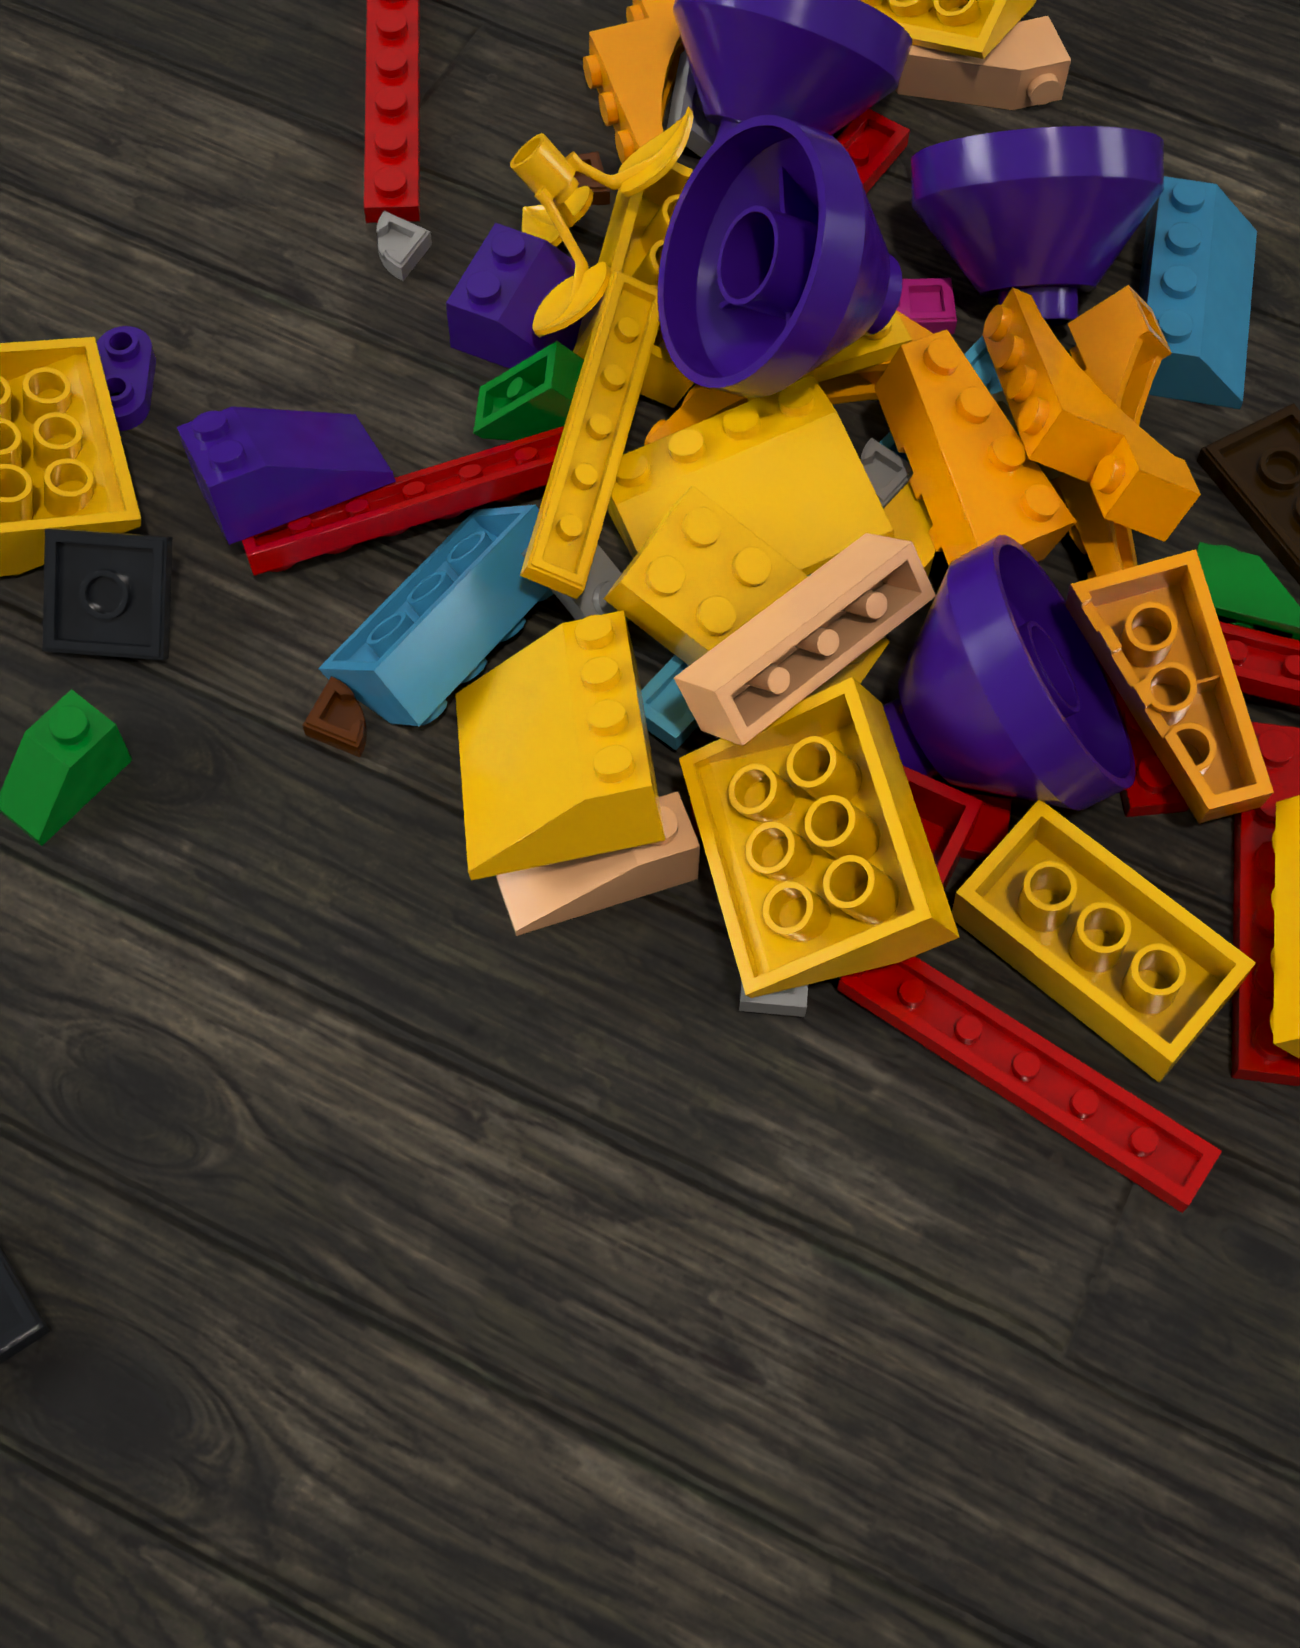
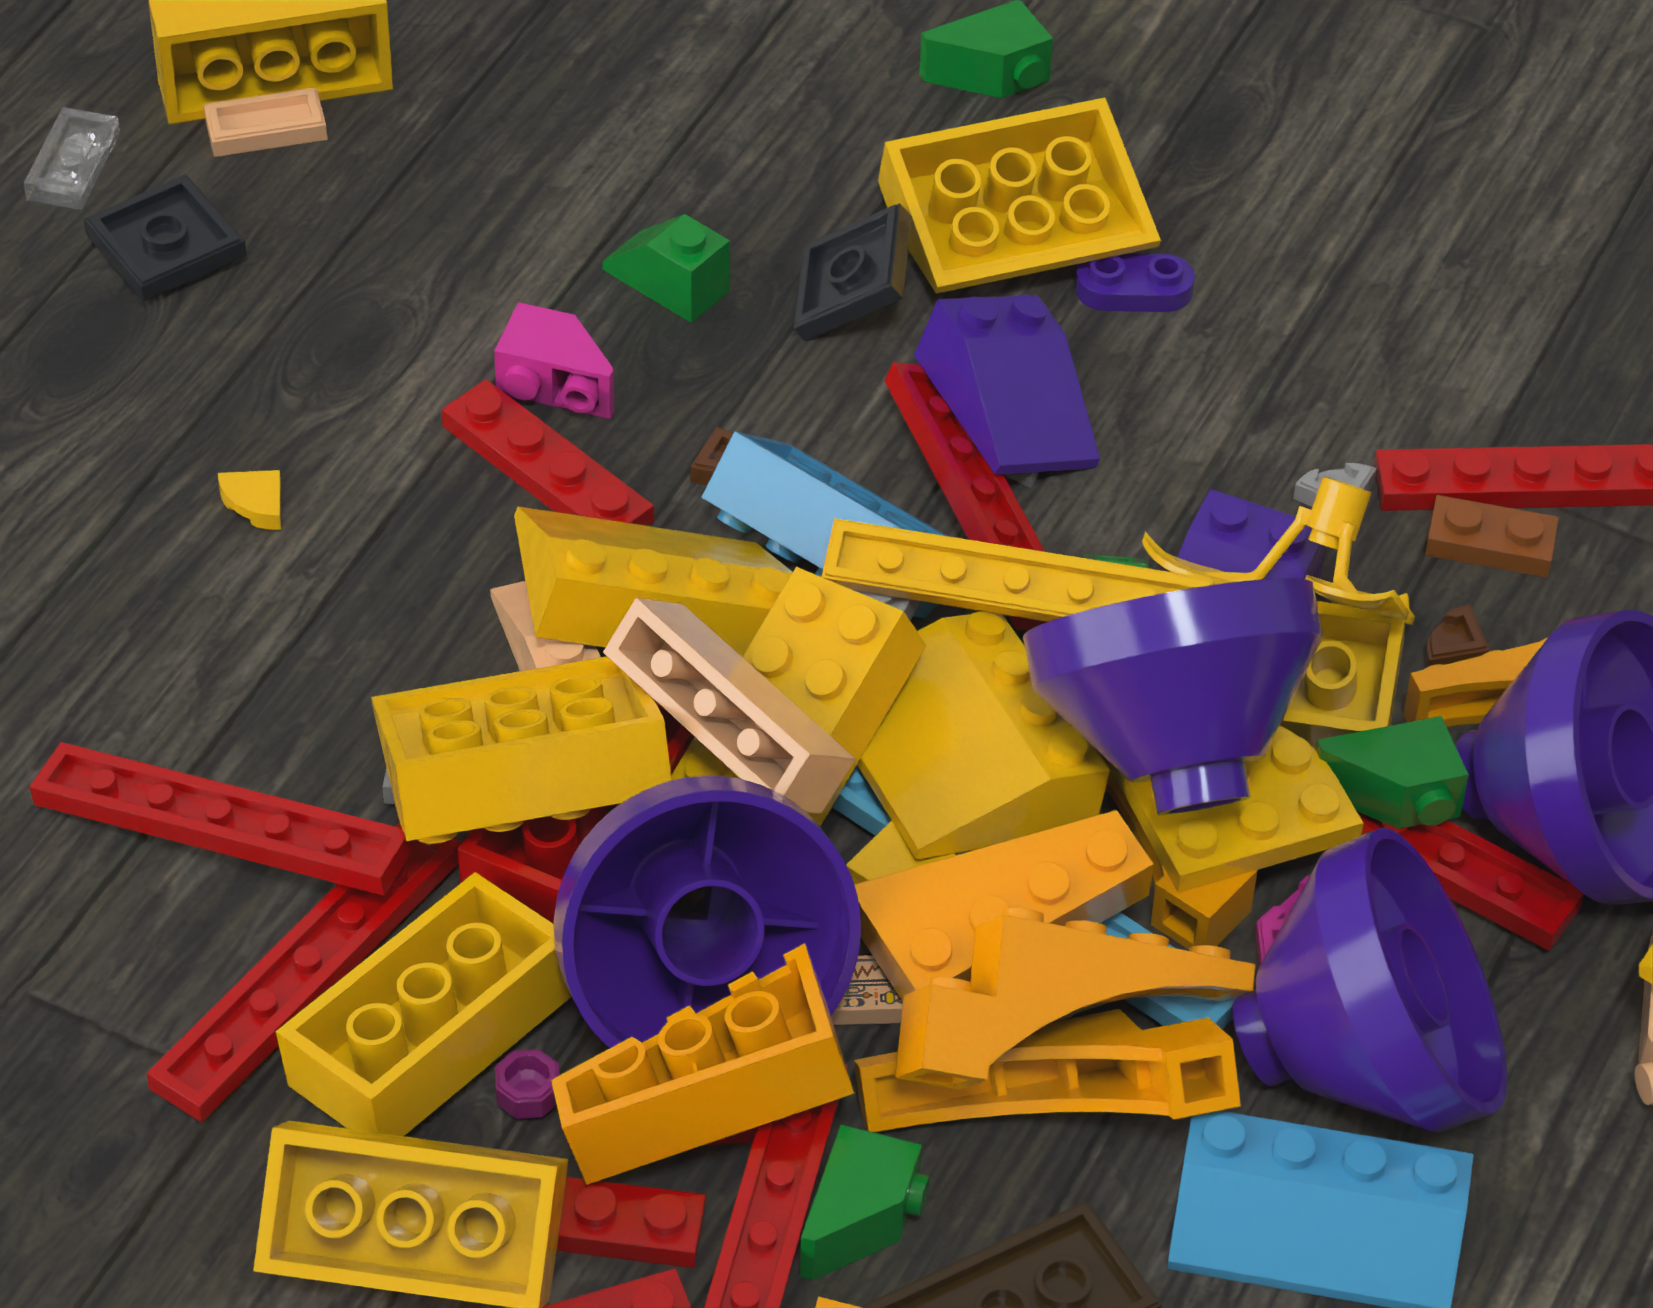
camera: 90 degrees right, 15 degrees down
none -> red plate [29,742,414,896]
none -> yellow tile [218,470,281,530]
none -> red plate [441,379,654,526]
none -> dark pink slope [494,302,614,419]
none -> magenta tile [495,1049,559,1119]
none -> dark orange plate [1425,495,1559,578]

